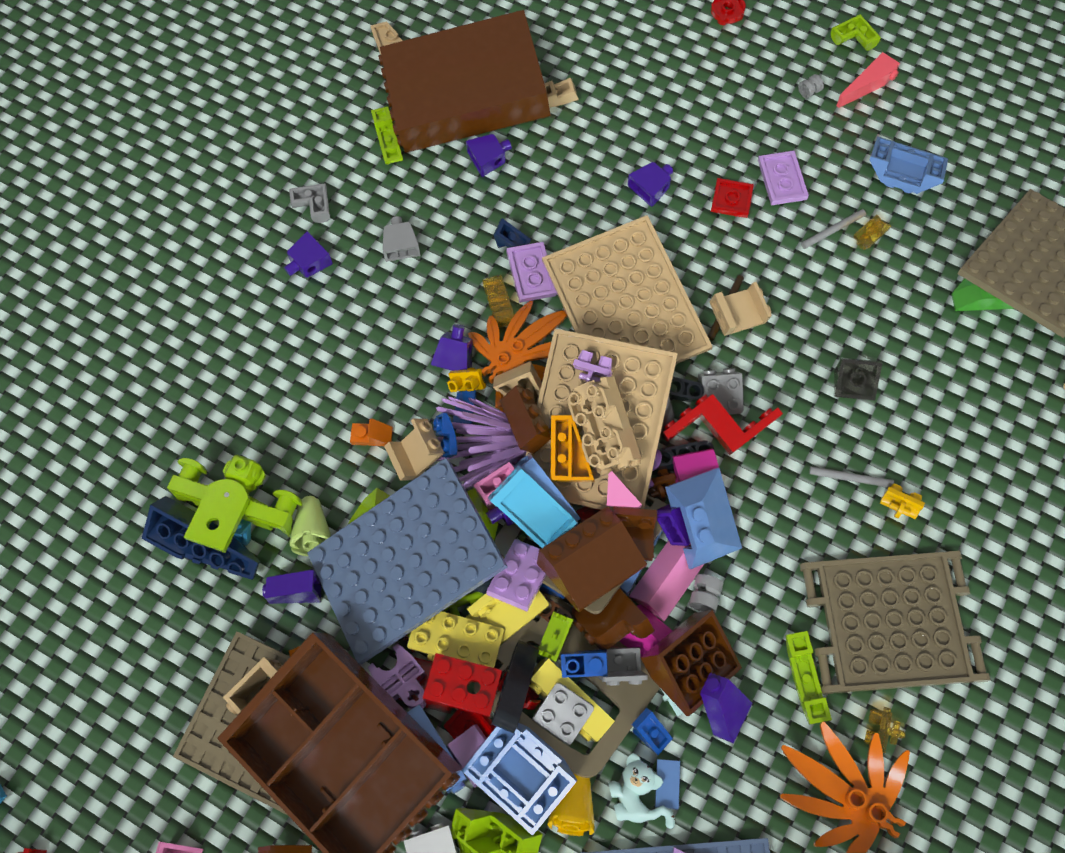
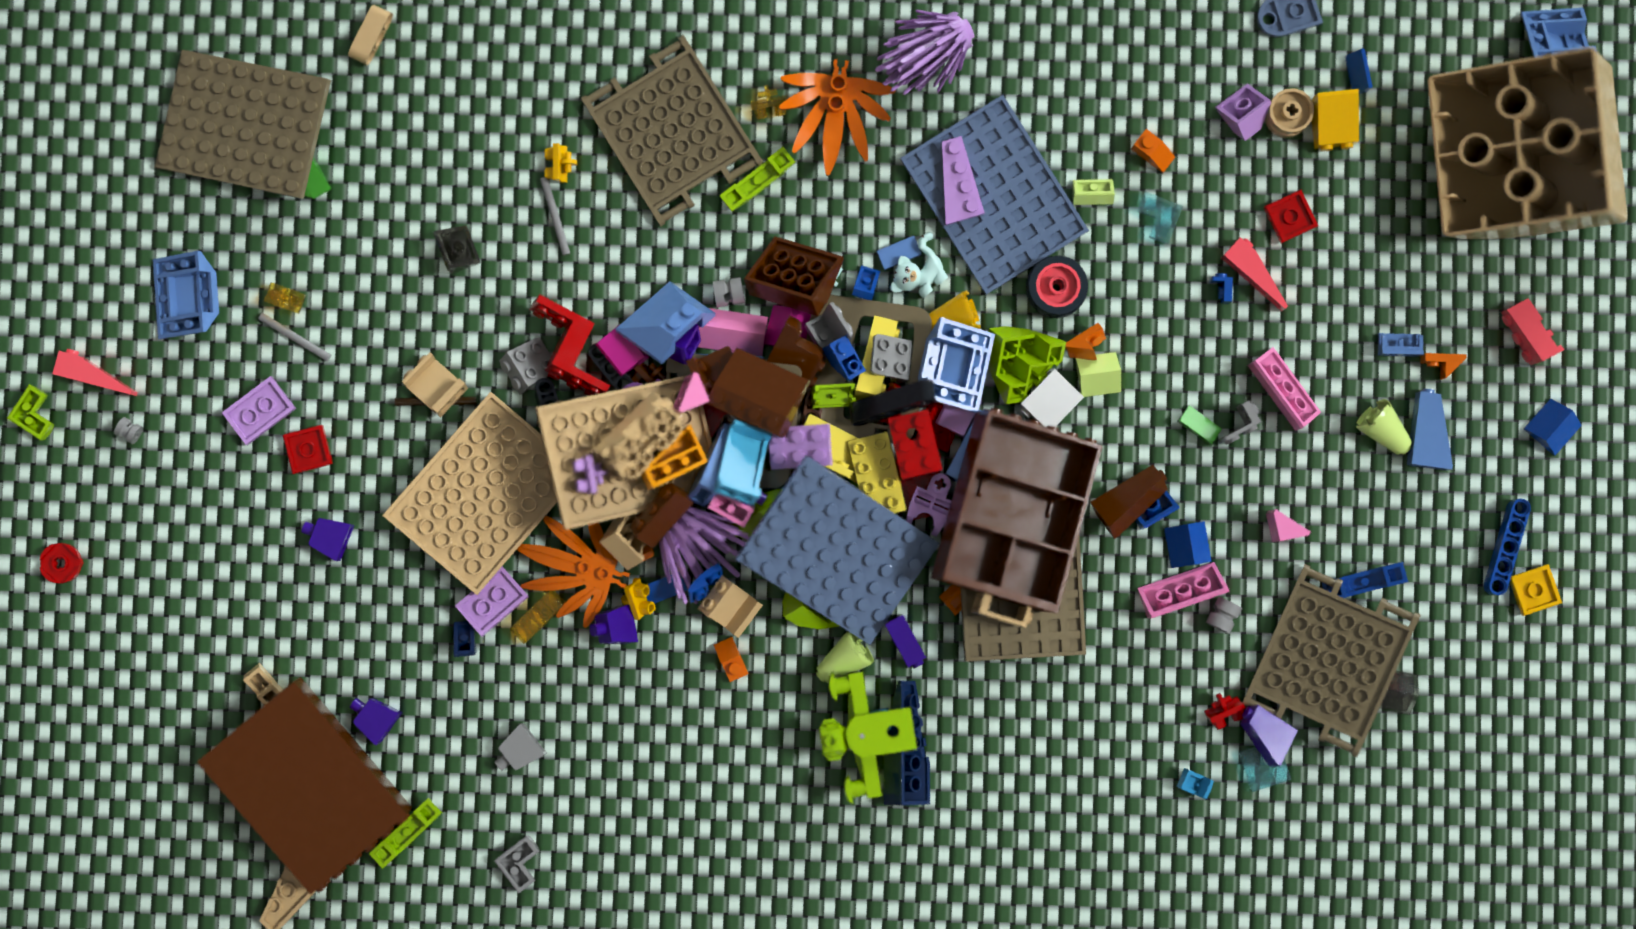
camera: 115 degrees left, 20 degrees up
dark purple torso [284,231,333,278] -> none
dark purple slope [700,673,752,743] -> none

